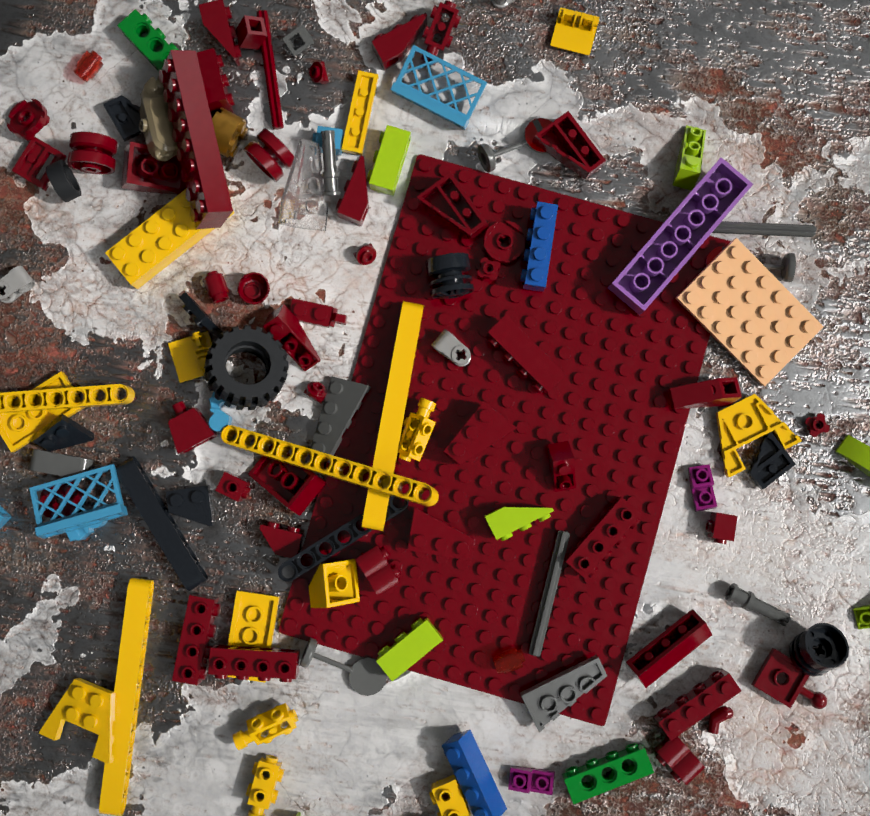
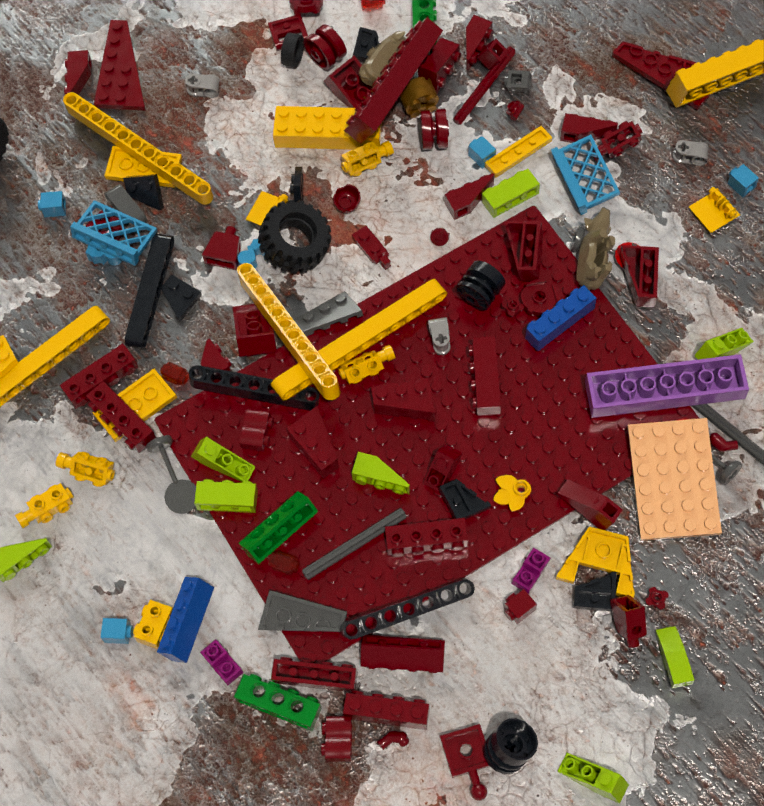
camera: 50 degrees right, 20 degrees down
dark red brick [203,271,229,304] -> none
dark red brick [215,471,251,502] -> none
dark red slope [263,304,321,371] -> none
clear wedge [278,138,328,231] -> none
dark red plate [304,382,327,404] -> none
yellow slope [309,559,360,608] -> none
dark grey pin [321,130,341,196] -> none
dark grey pin [725,583,791,626] -> none
none -> clear red brick [160,362,189,386]
none -> lime slope [191,437,255,482]
none -> green brick [238,491,318,564]
none -> dark red brick [271,657,358,692]
none -> black beam [339,579,475,640]
none -> yellow brick [341,141,394,176]
none -> black wing [438,479,491,519]
none -> yellow plate [493,475,531,512]
none -> dark tan animal [576,207,615,291]
none -> dark red torso [610,595,647,648]
none -> dark red arm [710,433,738,452]

